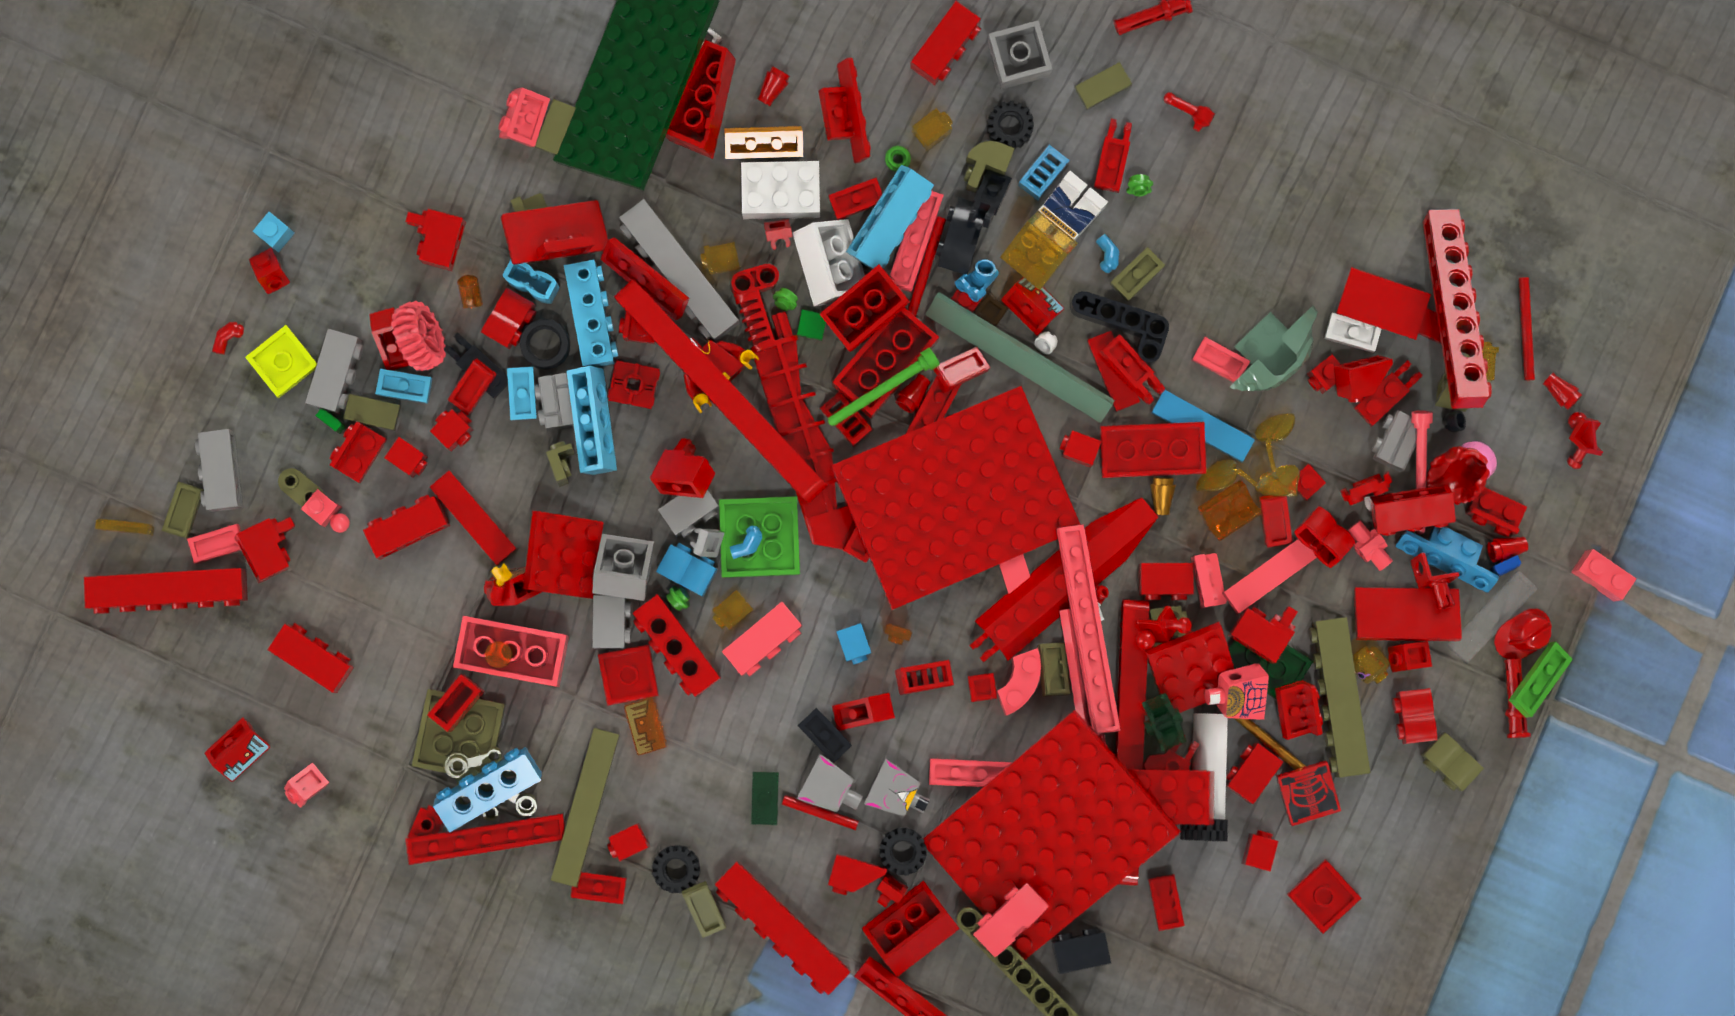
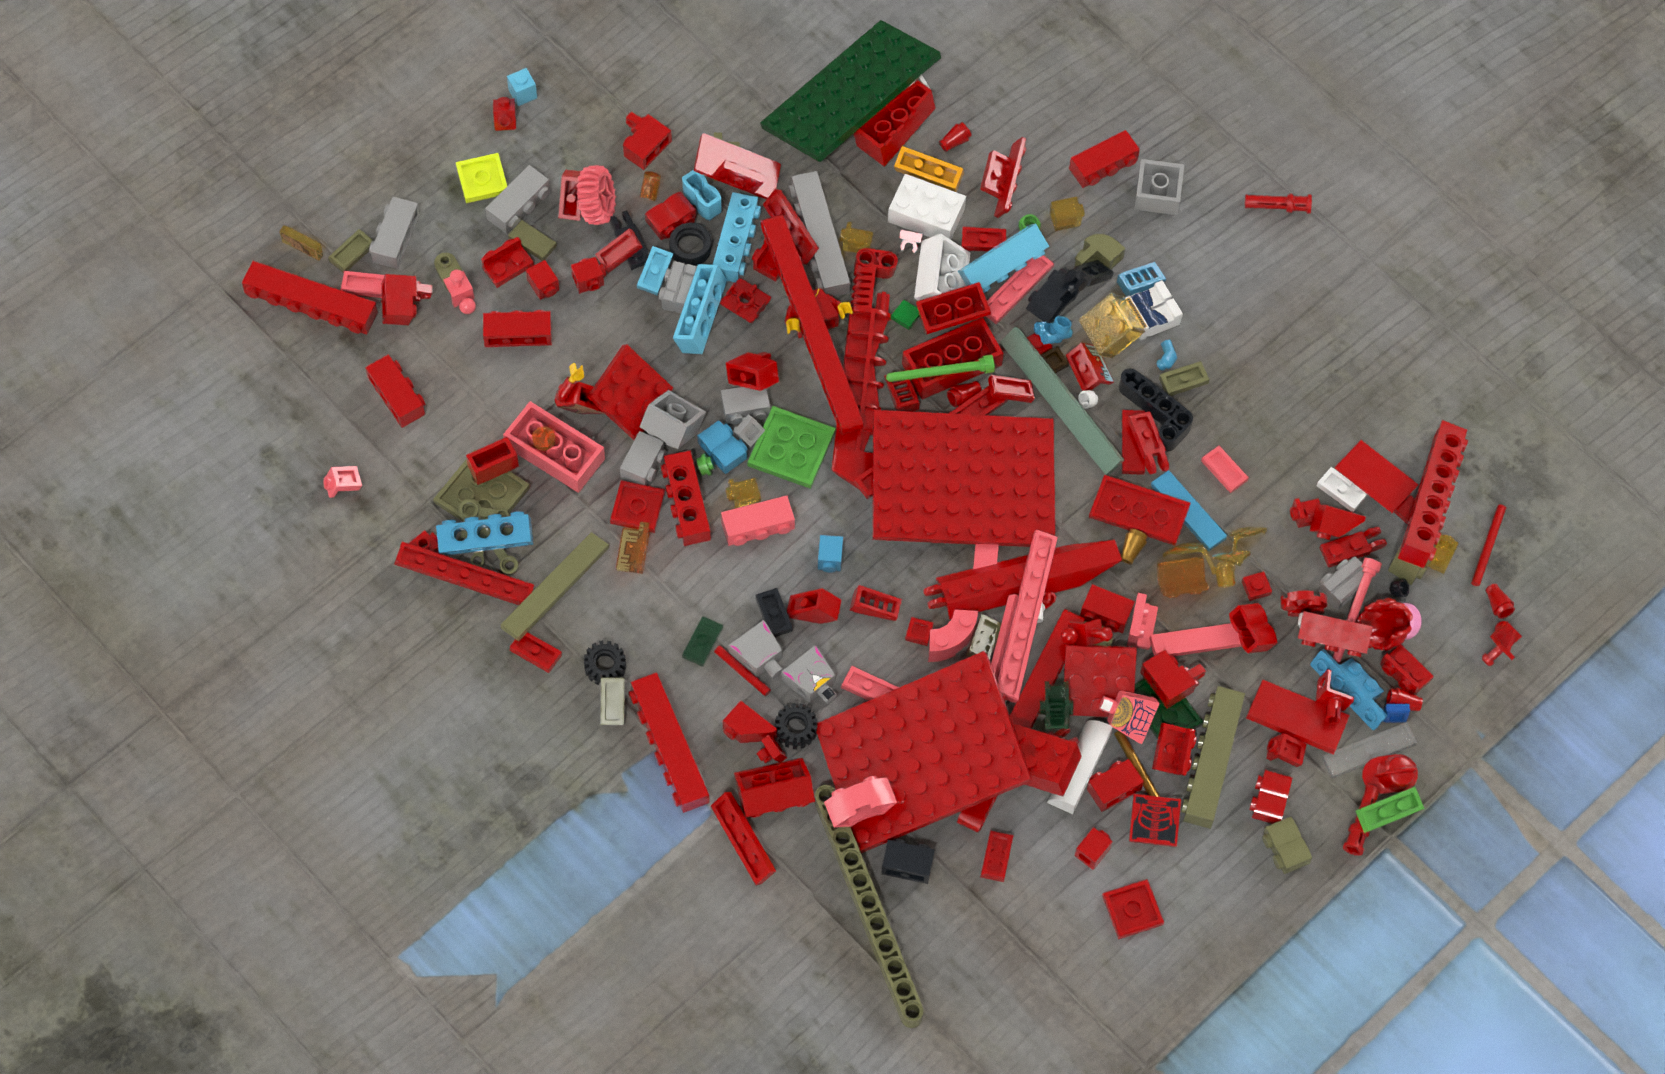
camera: 25 degrees right, 20 degrees down
red panel [204,717,270,782] -> none
red arm [212,321,244,355] -> none
green tile [315,409,346,434] -> none
medium azure plate [375,369,433,404] -> none
red tile [430,470,517,566] -> none
coral bracket [498,87,550,147] -> none
olive tile [535,99,576,155] -> none
olive bracket [546,441,575,487] -> none
red brick [607,823,650,861] -> none
dark azure arm [730,525,762,559] -> none
bright green plate [773,288,798,311] -> none
clear orange plate [884,624,912,645] -> none
red bar [908,216,946,317] -> none
black tyre [987,101,1034,150] -> none
red brick [1059,430,1101,468] -> none
olive tile [1075,62,1132,110] -> none
red hinge [1094,118,1132,193] -> none
bright green plate [1126,174,1153,196] -> none
red piece [1163,92,1215,132] -> none
black tyre [1180,819,1228,841] -> none
sand green animal [1230,305,1318,392] -> none
red tile [1259,492,1293,548] -> none
coral axle [1348,520,1393,571] -> none
clear yellow head [1353,645,1390,684] -> none
coral brick [1571,549,1637,602] -> none

